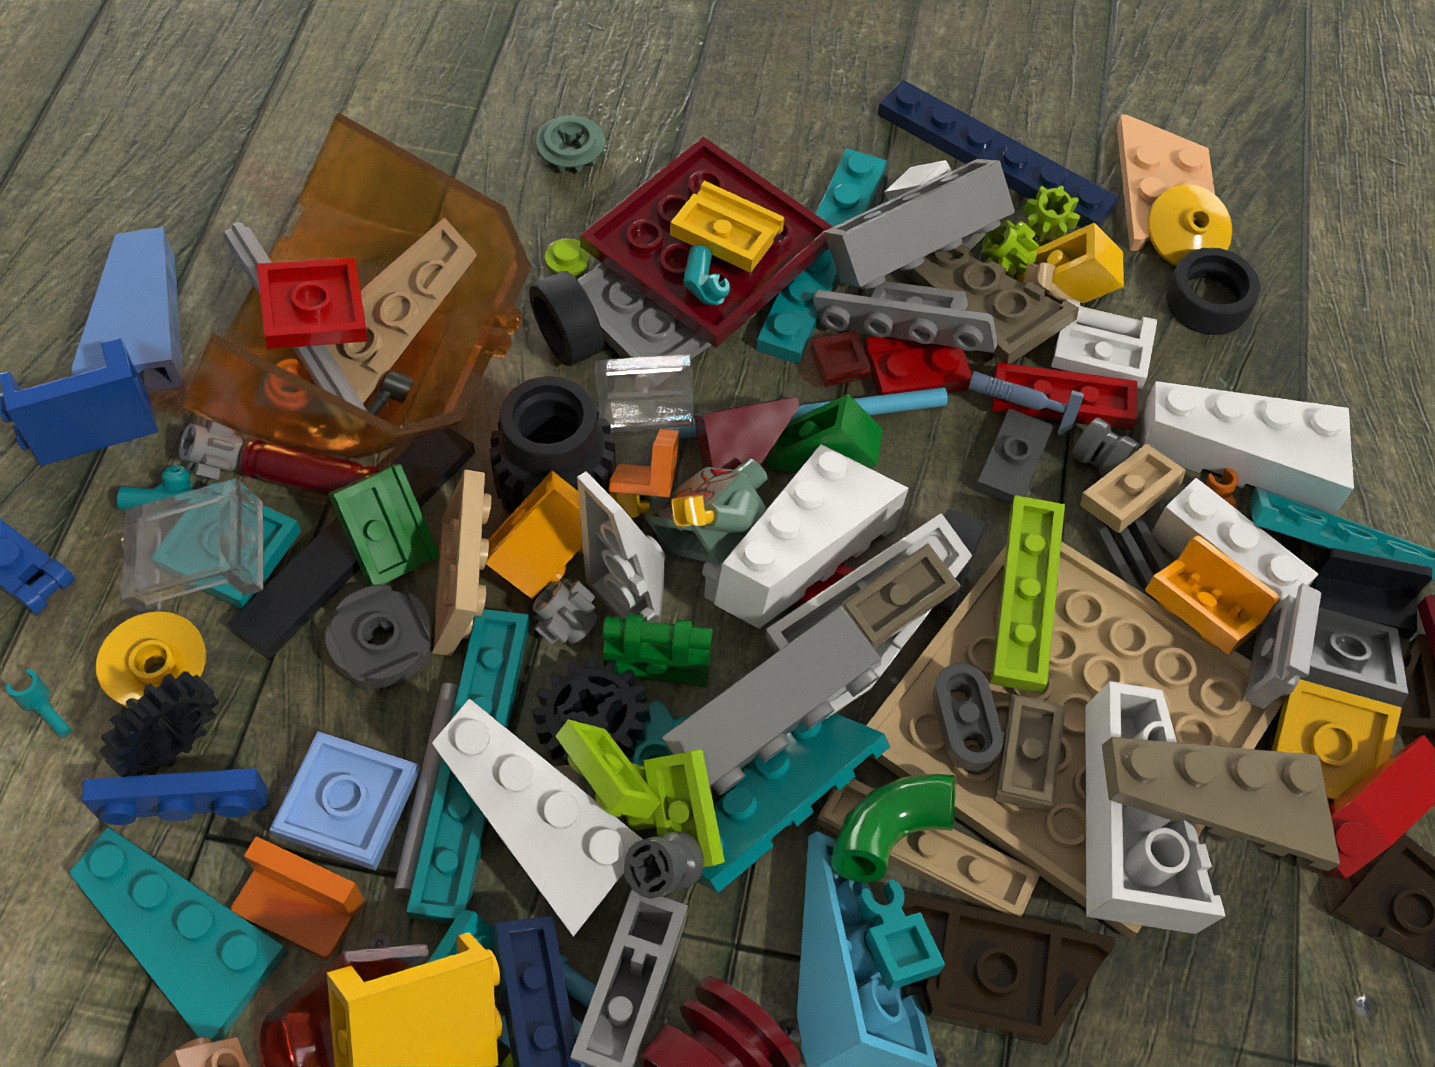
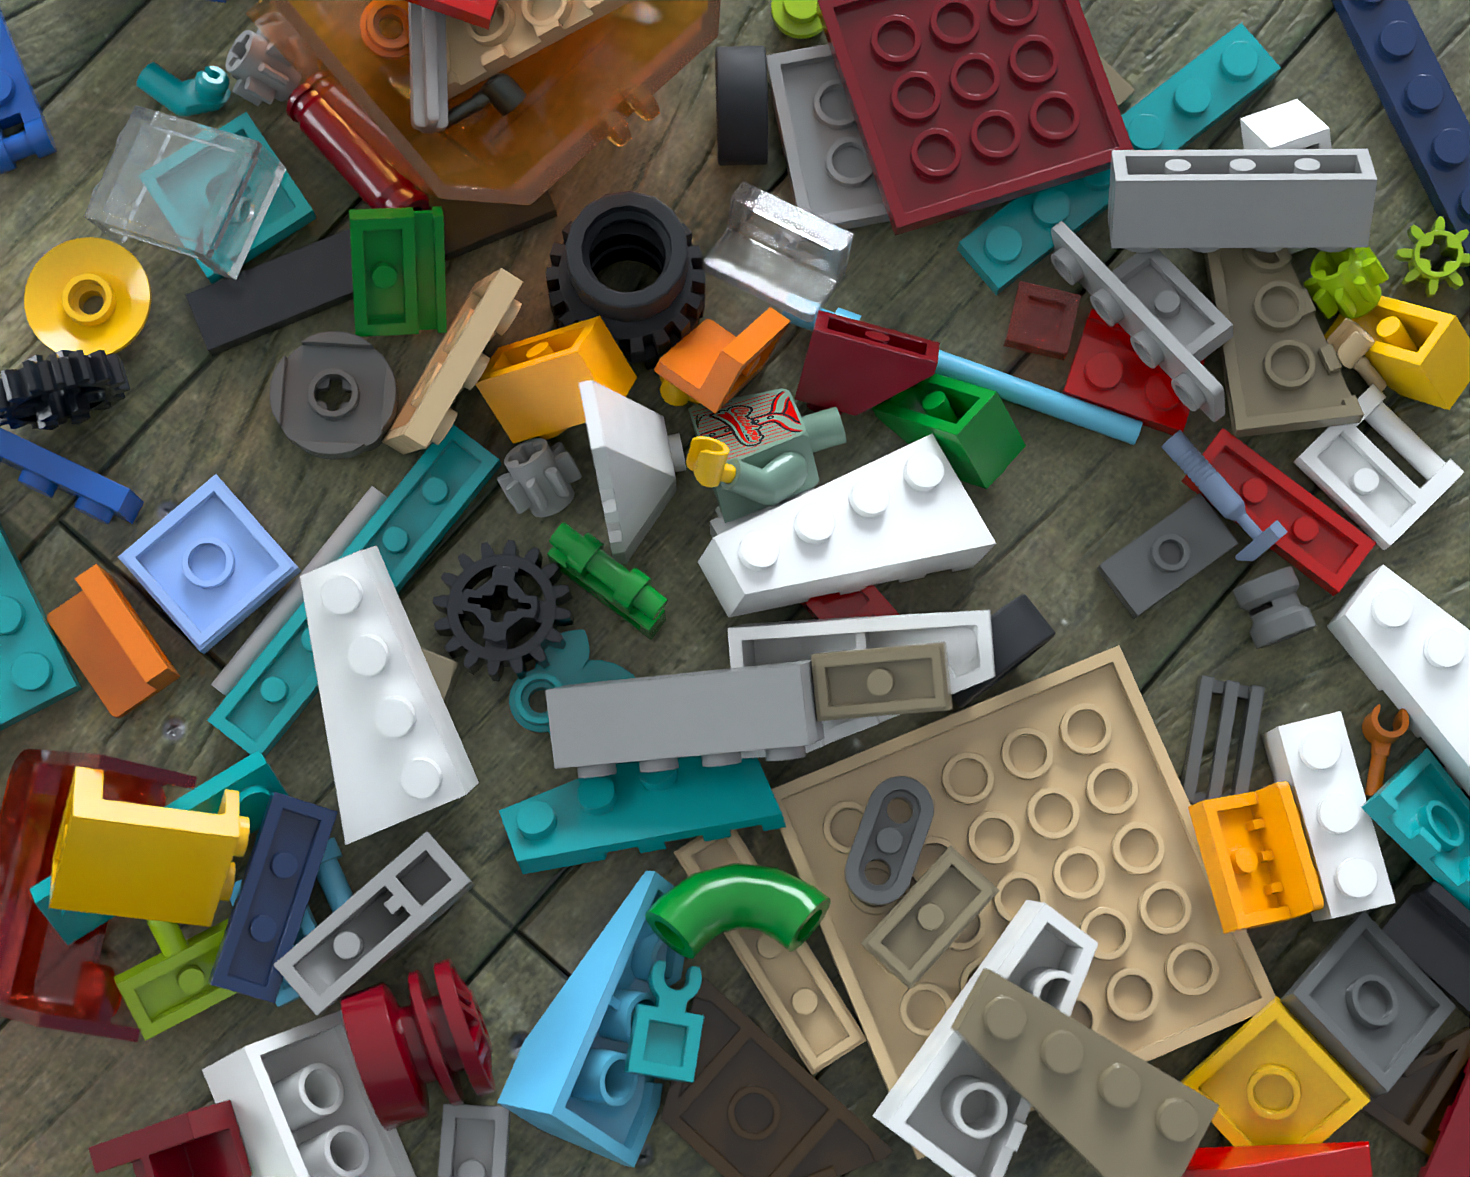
camera: 30 degrees right, 20 degrees up
lime plate [555,719,661,823] -> none
dark grey wheel [624,831,704,899] -> none
lime plate [626,749,725,868] -> none
yellow plate [670,181,785,273] -> none
teal arm [683,245,730,306] -> none
lime plate [990,495,1065,694] -> none
tan plate [1080,444,1186,533] -> none
light grey plate [1245,583,1321,709] -> none

